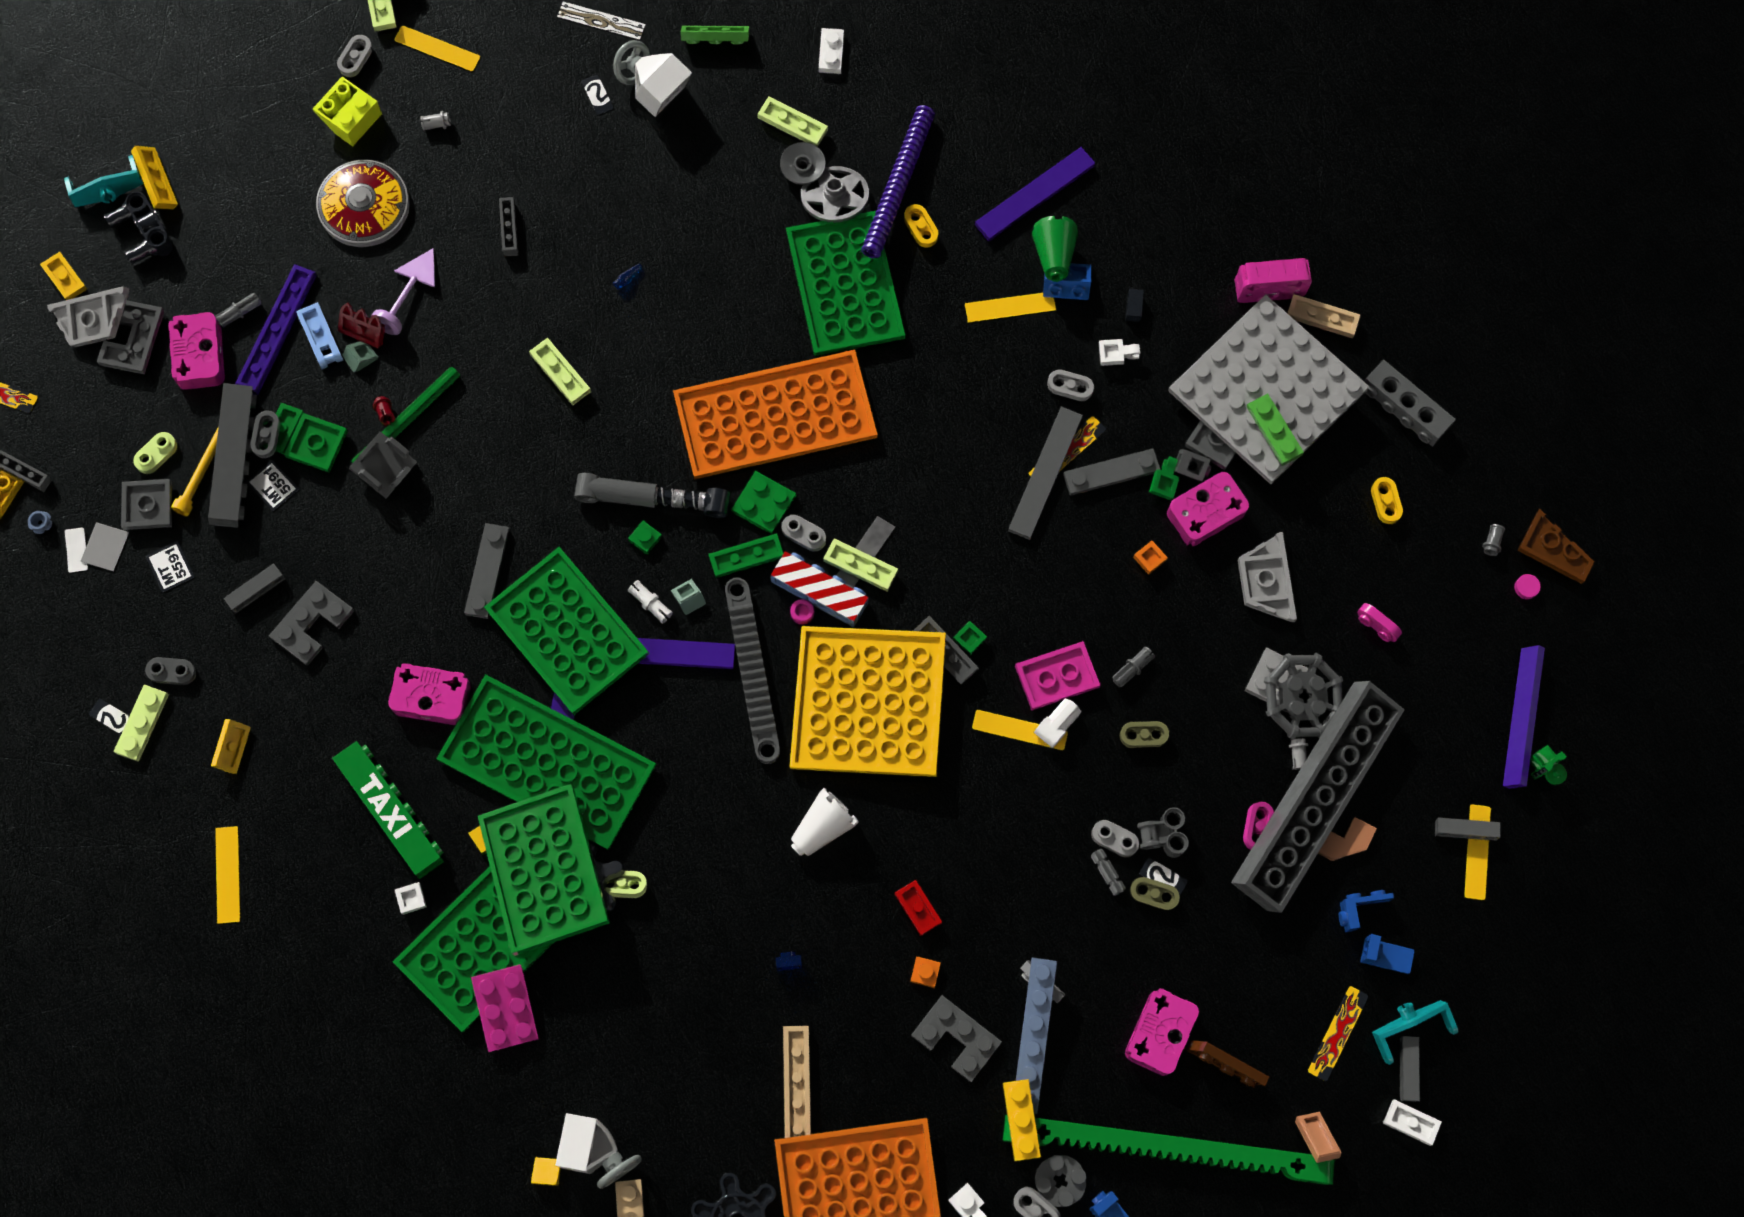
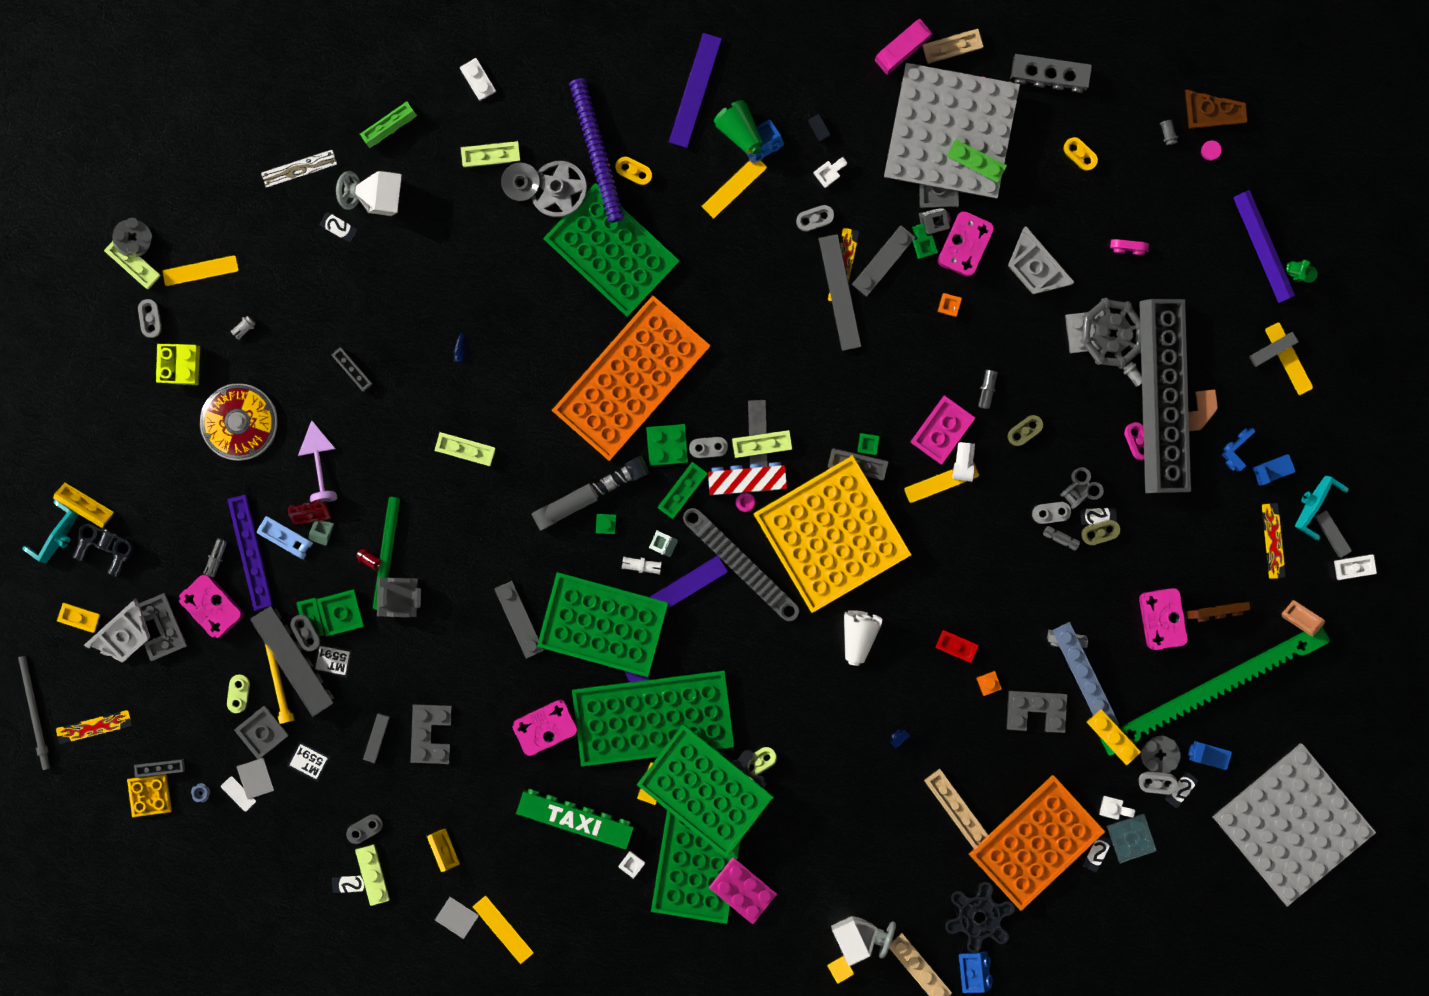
camera: 30 degrees left, 15 degrees up
none -> light grey sticker [435,897,479,939]

